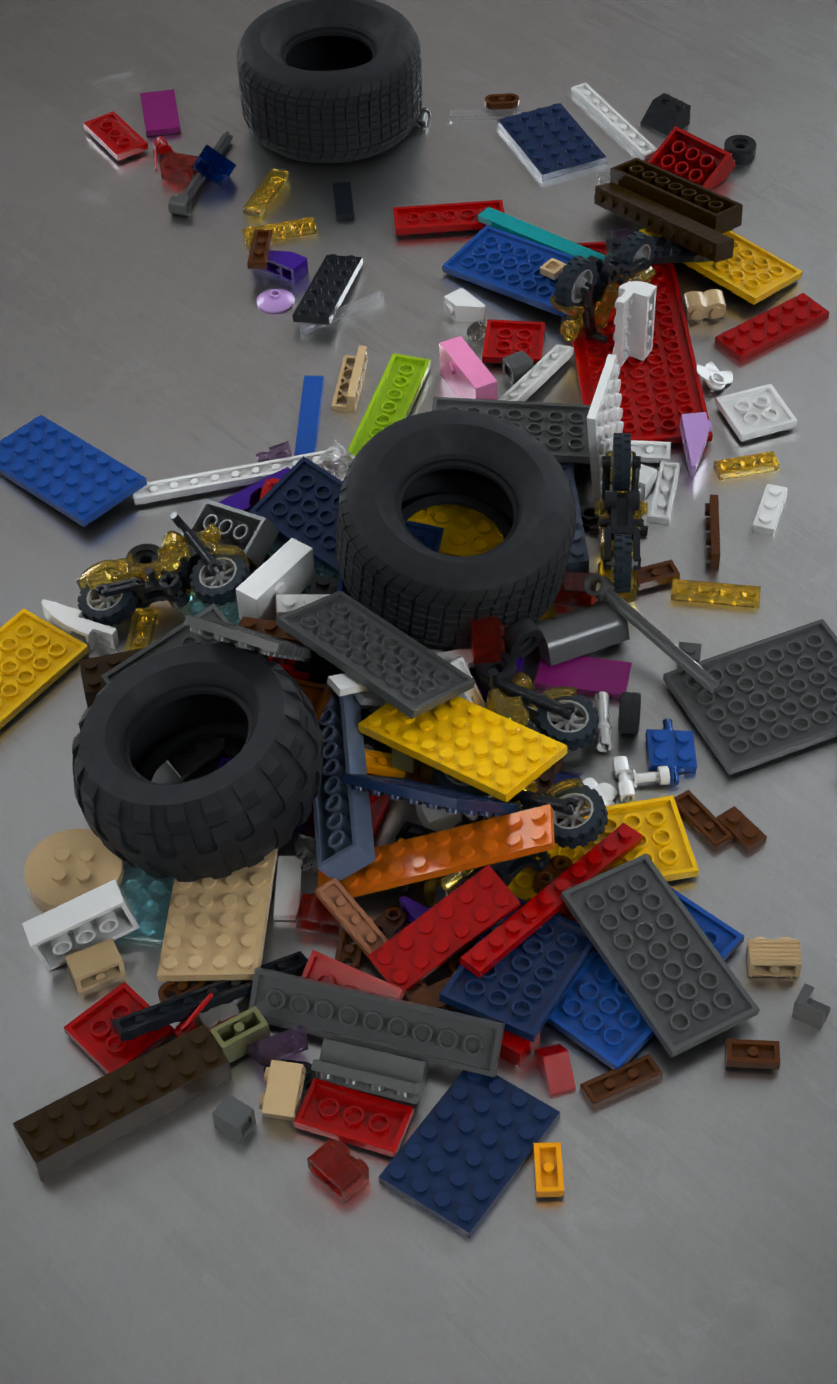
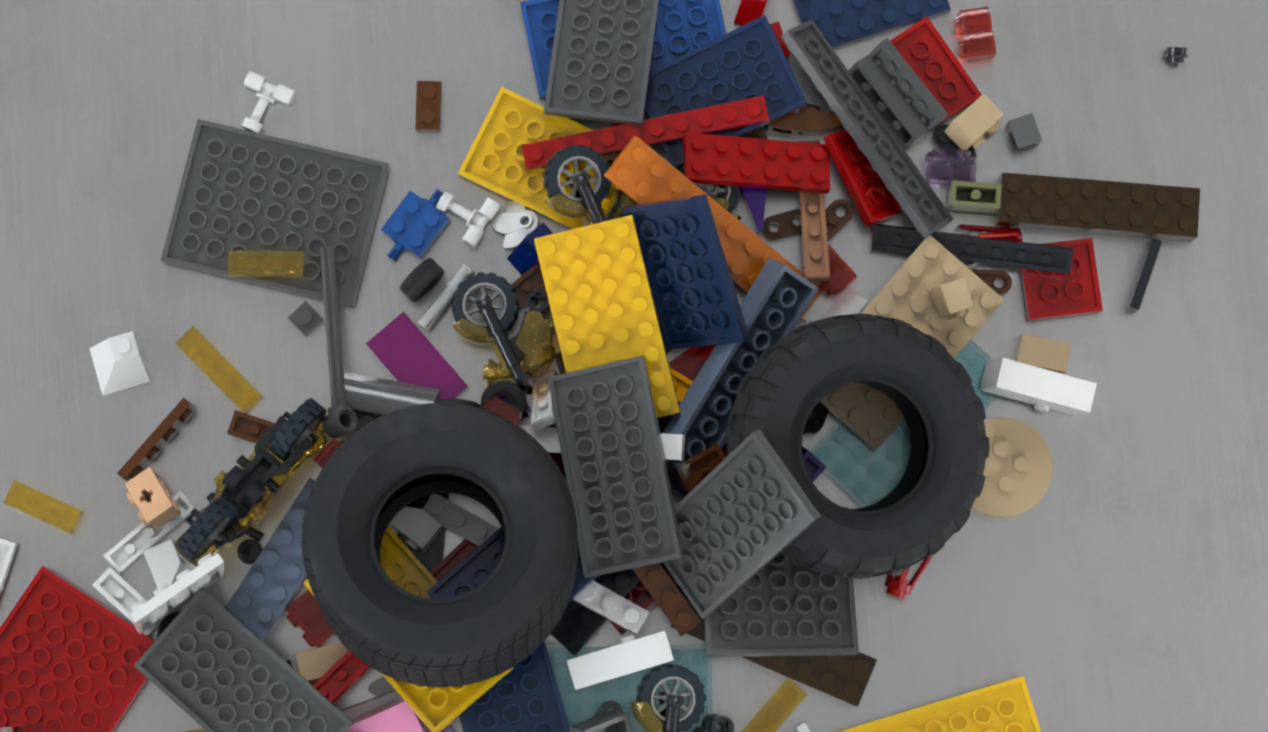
camera: 145 degrees left, 35 degrees up
reddish brown tile [674,790,734,852] -> none
lavender slope [679,412,712,477] -> none
white plate [752,484,788,536] -> none
none -> white slope [90,331,151,396]
none -> light nougat brick [125,467,181,530]
none -> clear yellow plate [228,251,304,277]
none -> tan brick [930,277,974,320]
none -> black tile [1125,238,1162,313]
none -> black plate [1164,47,1189,62]

